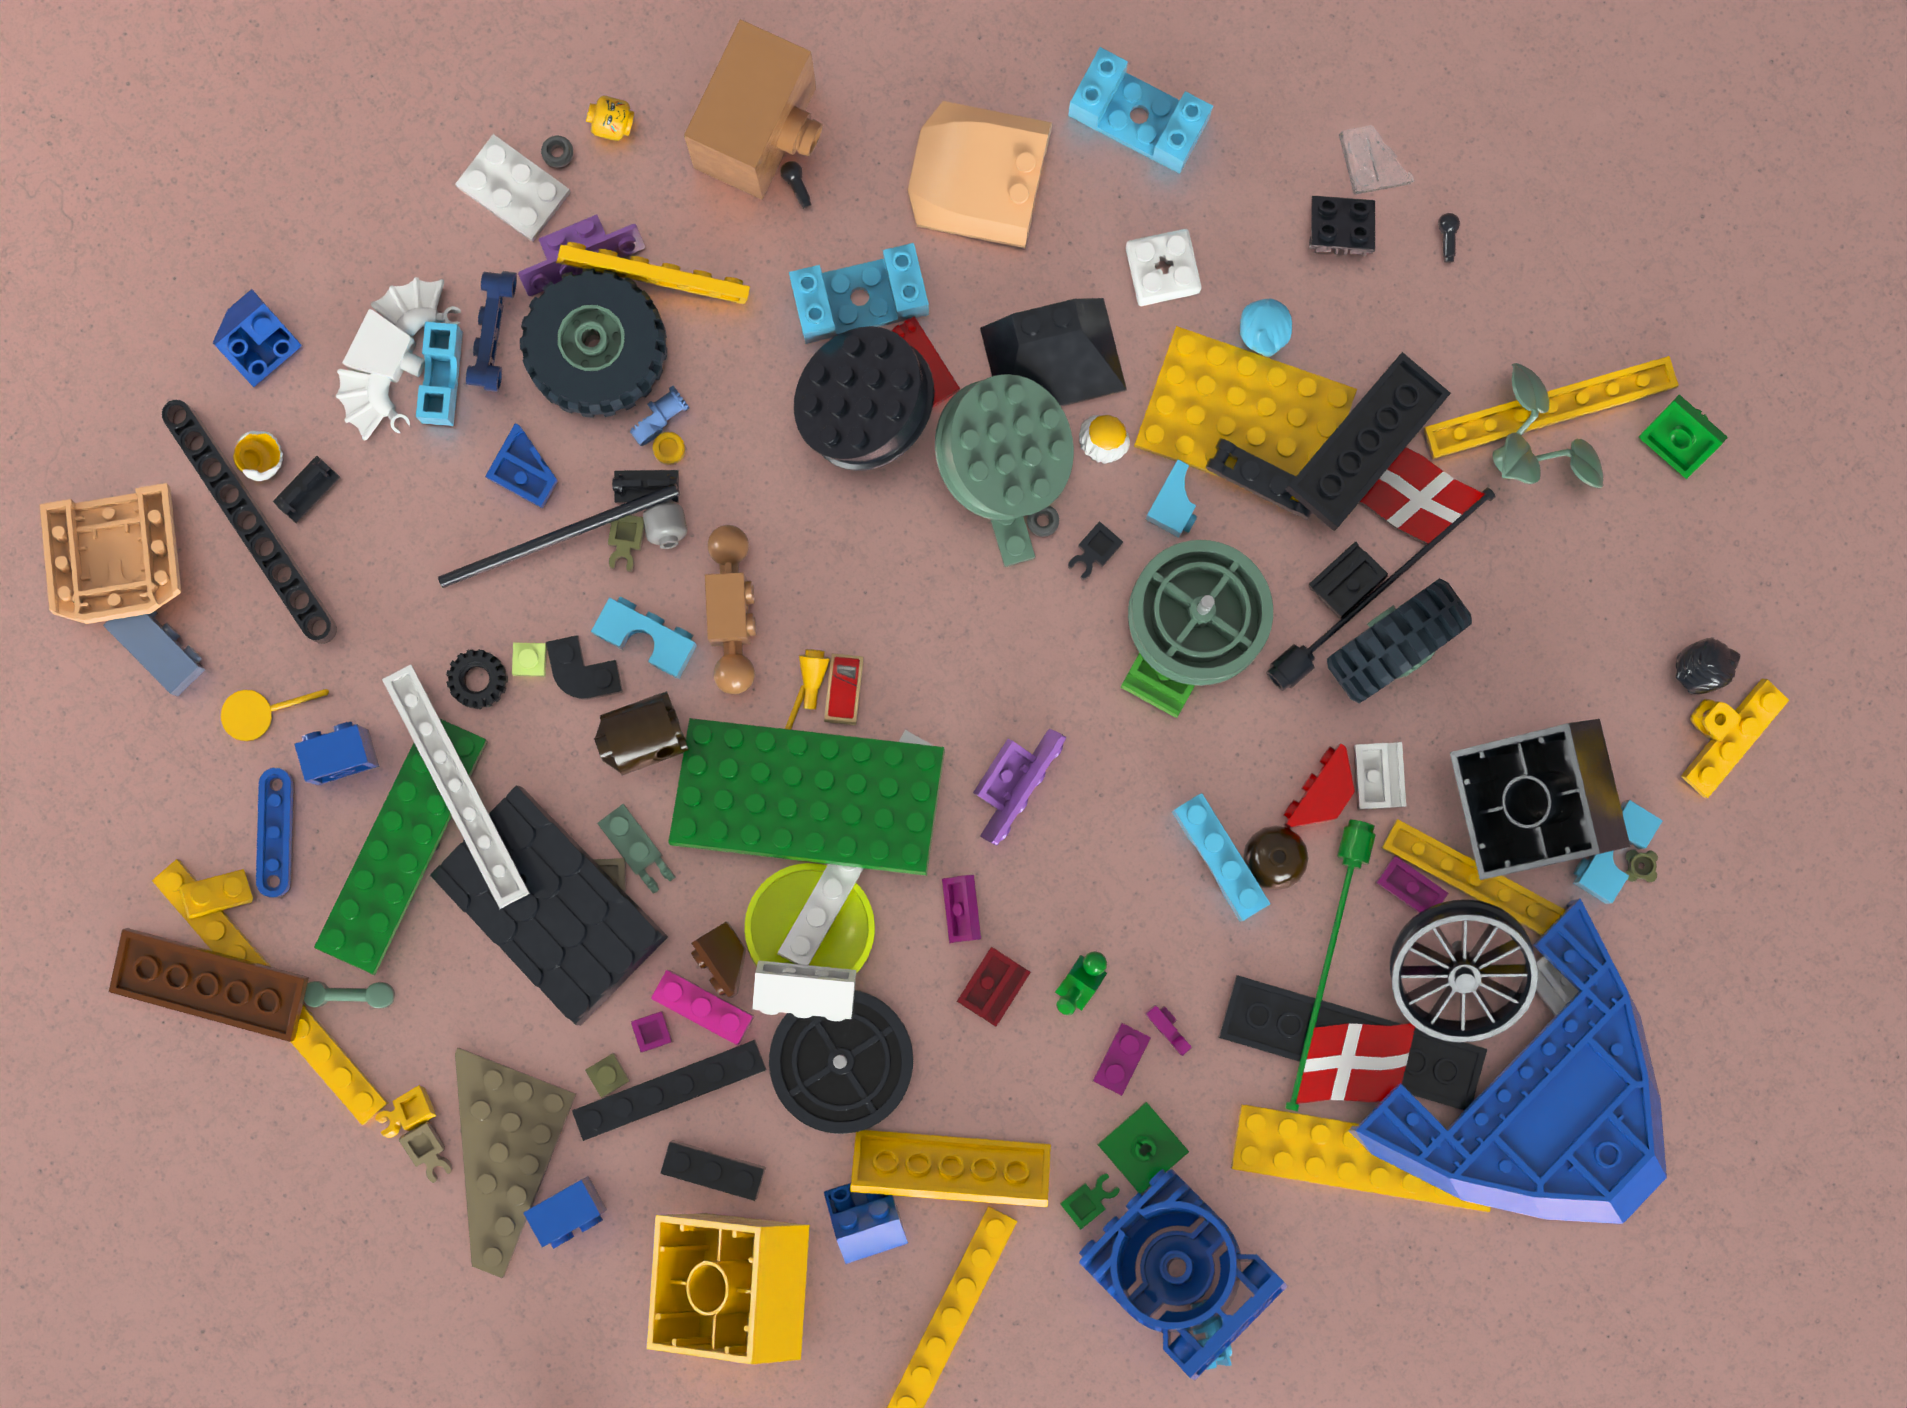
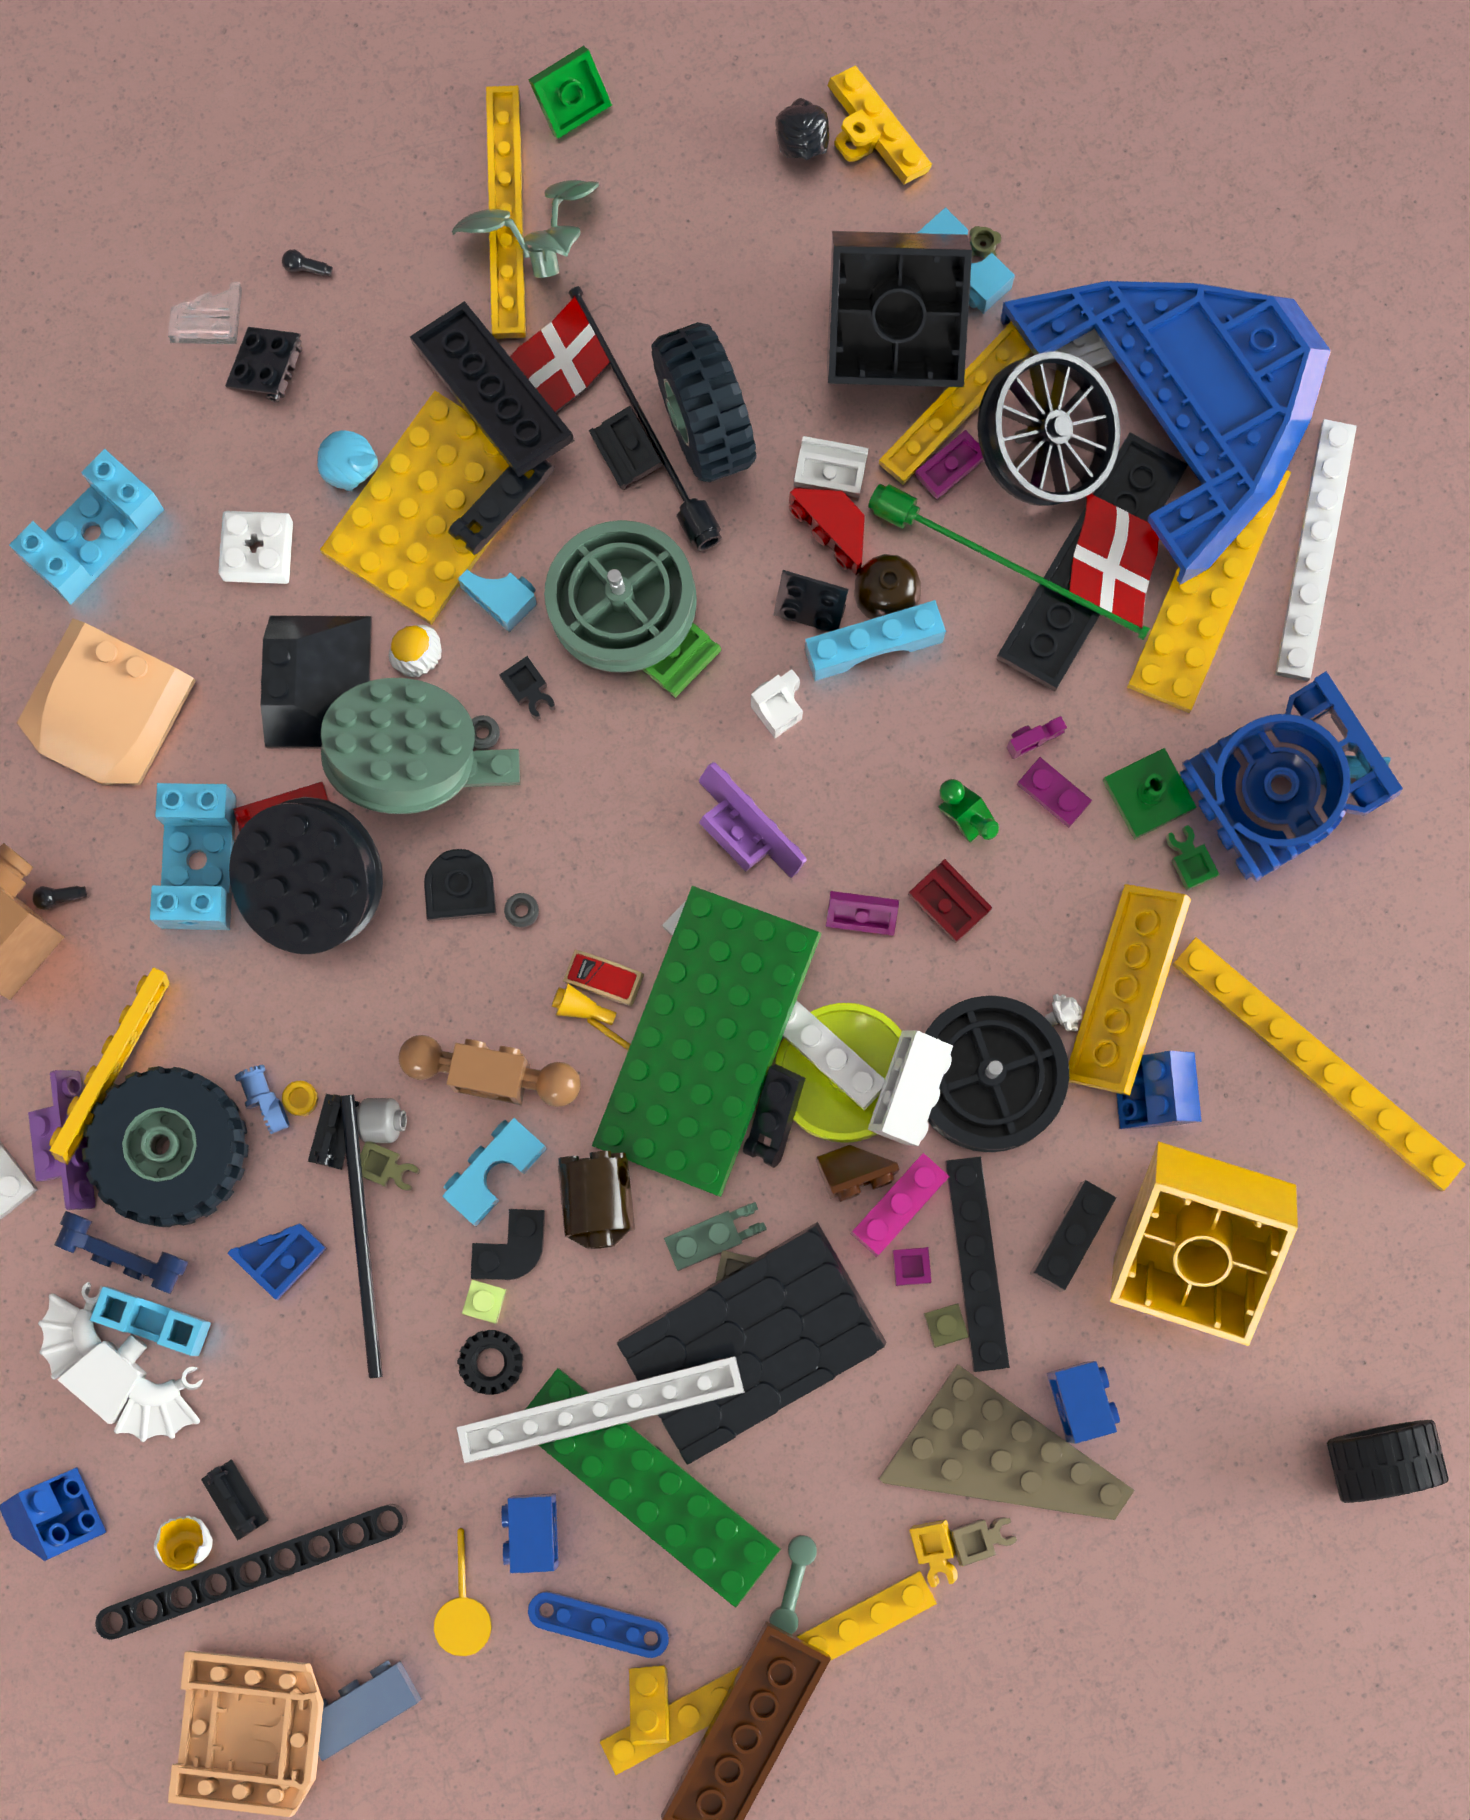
camera: 75 degrees left, 5 degrees down
none -> black tile [424,849,497,921]
none -> dark grey plate [504,893,539,928]
none -> black plate [743,1064,806,1168]
none -> white brick [751,669,803,738]
none -> black hinge [773,570,849,632]
none -> white plant [1045,994,1082,1032]
none -> white plate [1275,419,1357,682]

